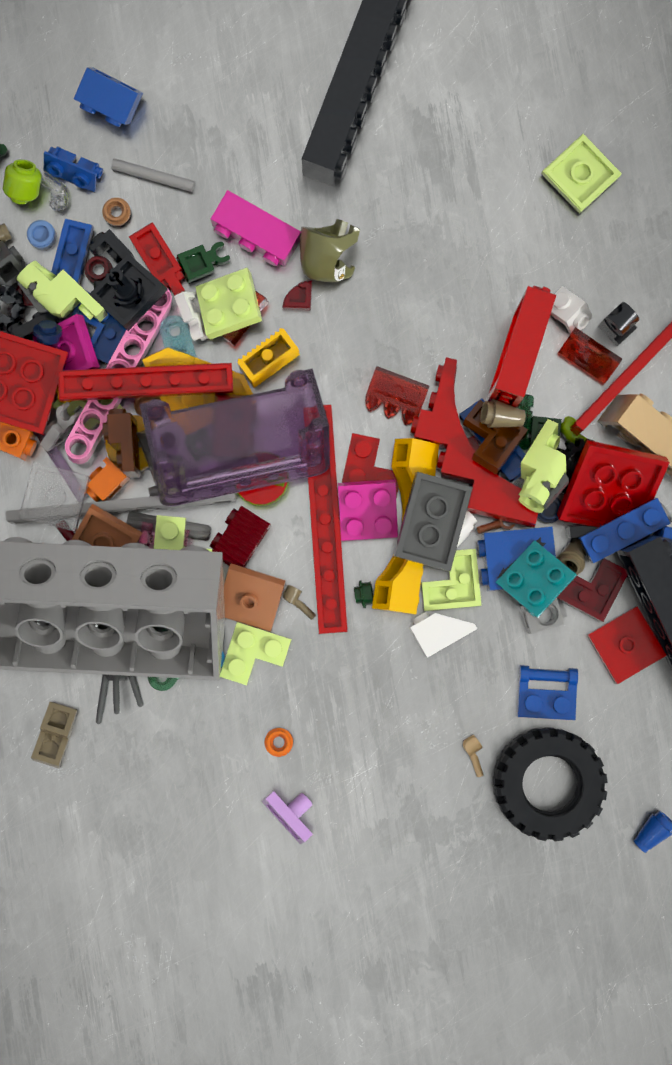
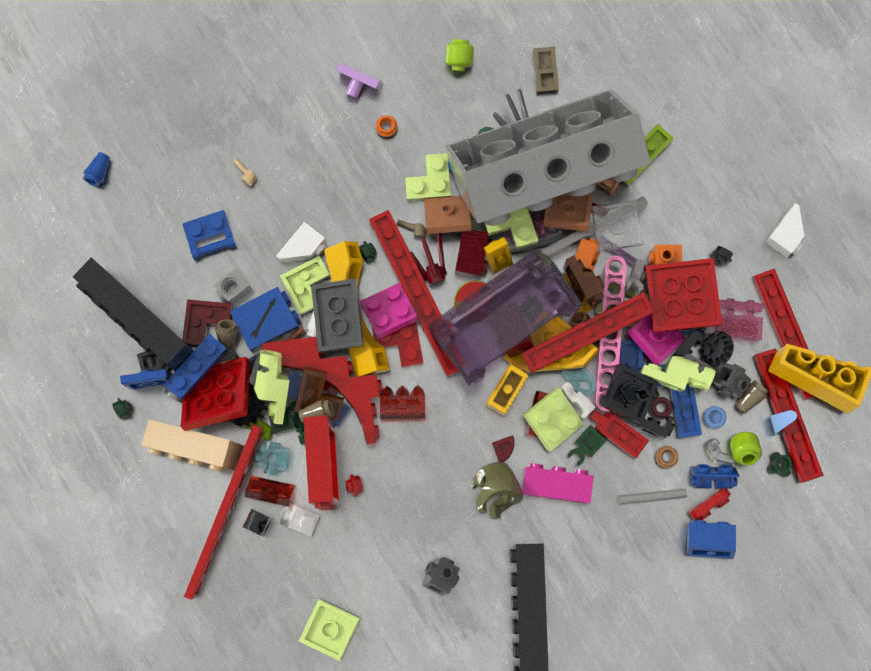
camera: 160 degrees right, 5 degrees down
dark blue plate [33,320,62,345] -> none
black tyre [493,727,608,842] -> none
teal hinge [496,540,577,618] -> none
red plate [587,606,667,684] -> none
none -> clear light blue brick [255,441,290,475]
none -> red plate [345,474,363,497]
none -> dark red plant [410,233,447,285]
none -> dark grey brick [422,557,460,596]
none -> lime head [445,39,474,72]
none -> yellow plate [484,237,513,275]
none -> red plate [688,487,731,520]

